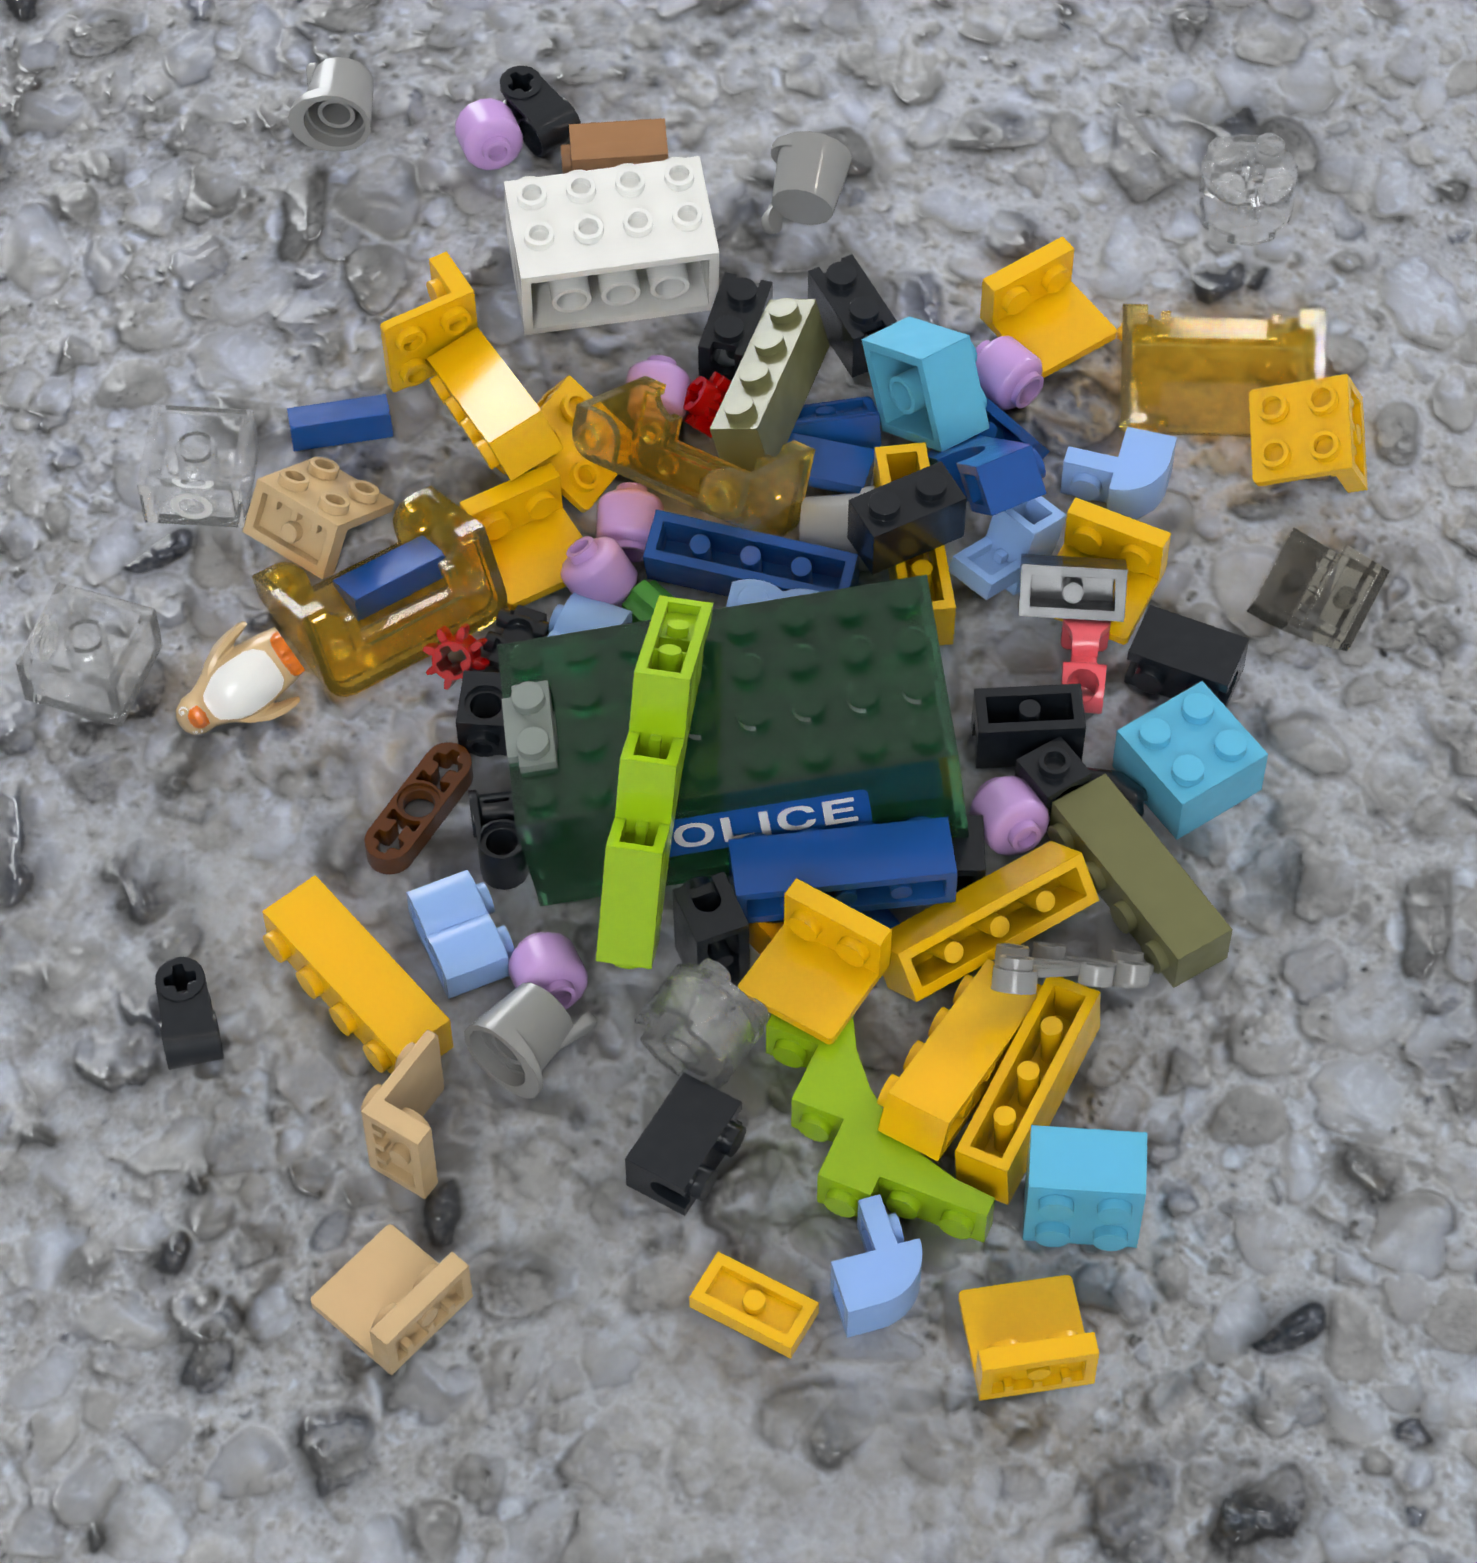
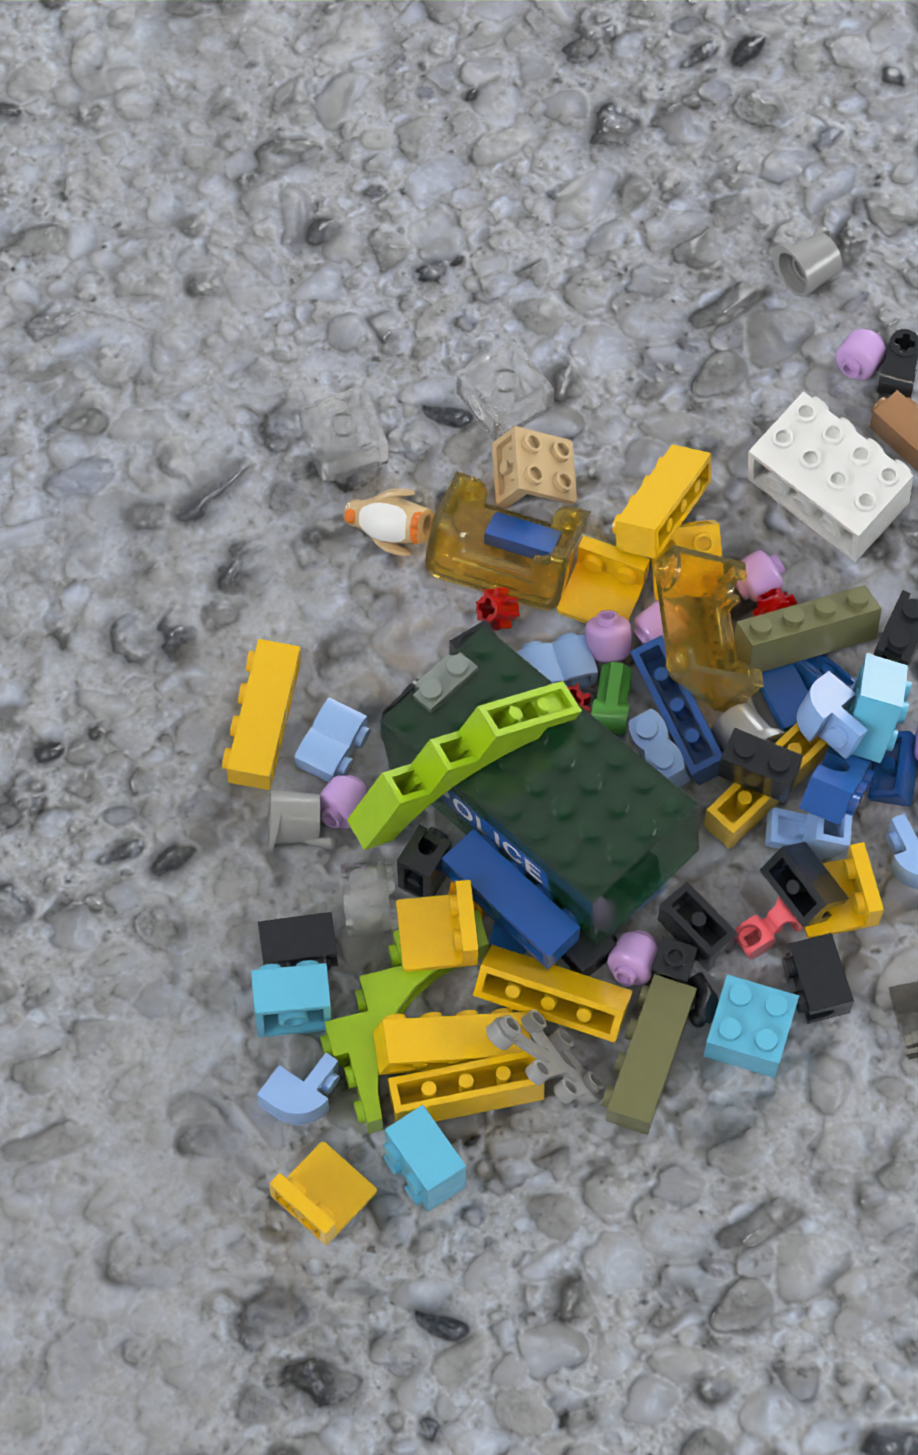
camera: 50 degrees right, 10 degrees up
black piece [155,957,224,1070] -> none
blue slope [287,394,393,452] -> none
tan bracket [311,1224,473,1375] -> none
tan bracket [361,1030,444,1199] -> none
reddish brown beam [364,742,473,875] -> none
yellow bracket [380,251,478,393] -> none
black piece [483,605,549,675] -> none
yellow plate [689,1251,819,1359] -> none
black brick [698,272,773,381] -> none
none -> medium azure brick [251,960,331,1038]
none -> light blue brick [796,671,868,759]

